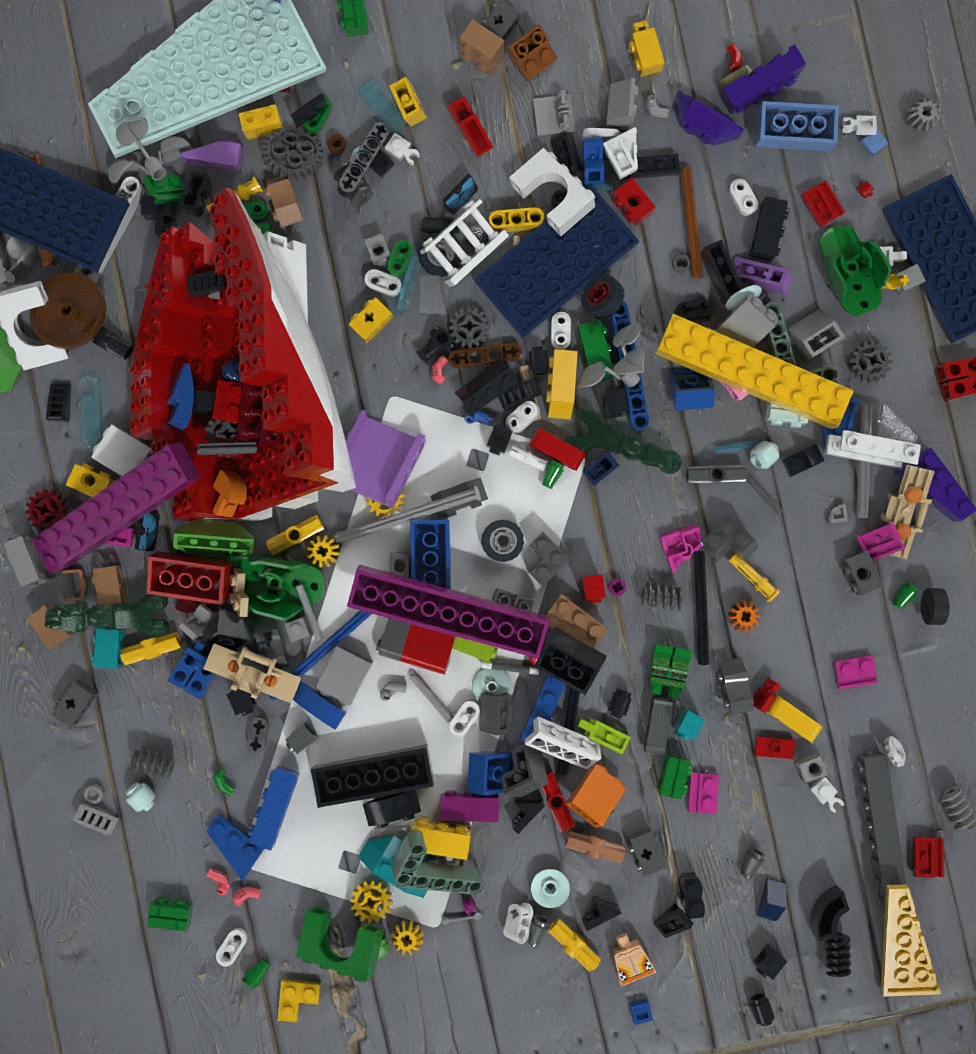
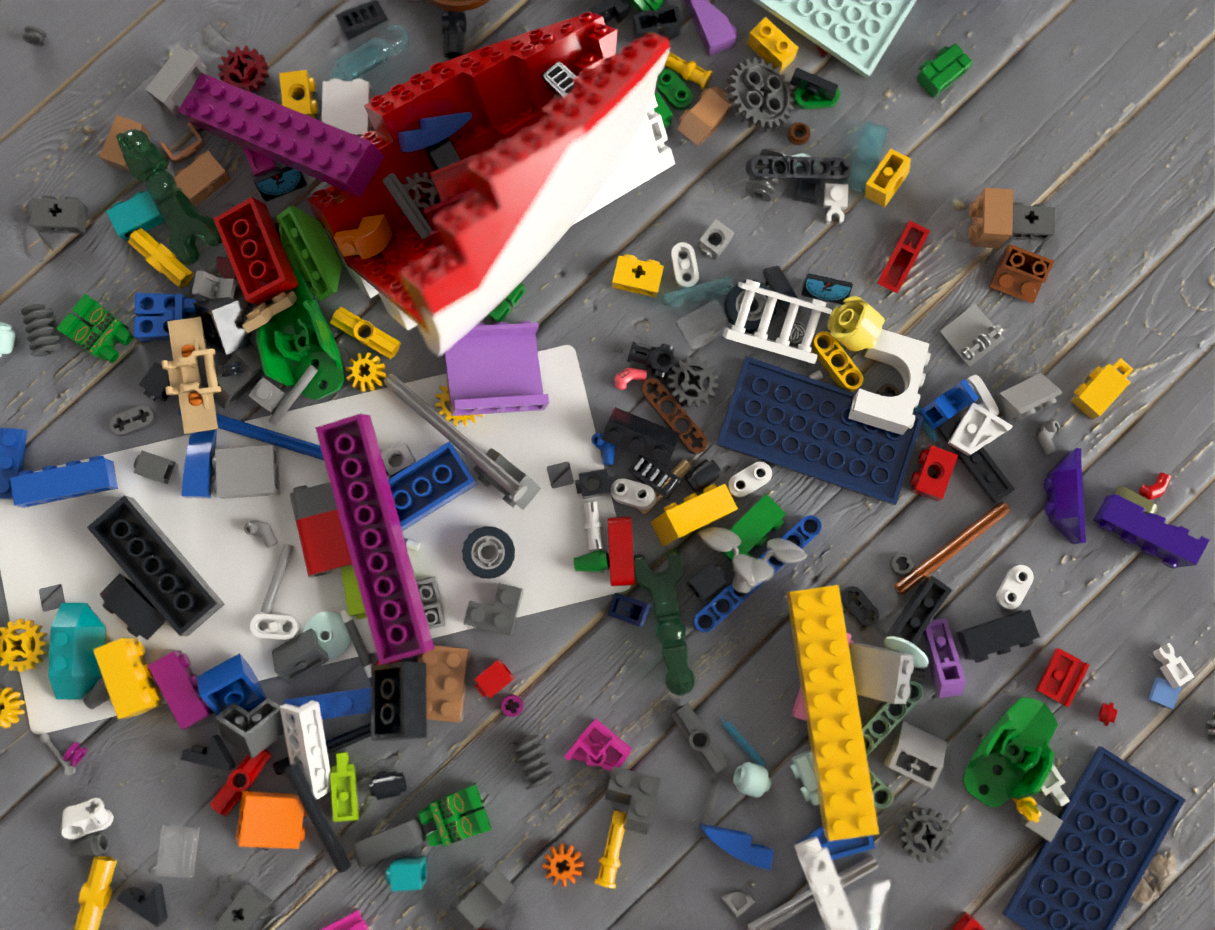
camera: 55 degrees right, 5 degrees down
green arm [212,769,235,796] -> none
green plate [388,240,413,277] -> none
sand green beam [391,830,485,894] -> none
light aqua dish [531,869,570,908] -> none
black slope [551,133,583,174] -> none
nougat piece [565,830,626,863] -> none
black wheel [581,275,625,320] -> none
green brick [657,754,693,800] -> none
blue slope [670,368,715,411] -> none
black axle [694,551,710,665] -> none
medium blue brick [755,101,839,152] -> none
black slope [781,444,825,477] -> none
none -> green hips [56,294,134,363]
none -> black axle [285,763,351,873]
none -> blue slope [699,823,774,870]
none -> light yellow brick [827,296,884,351]

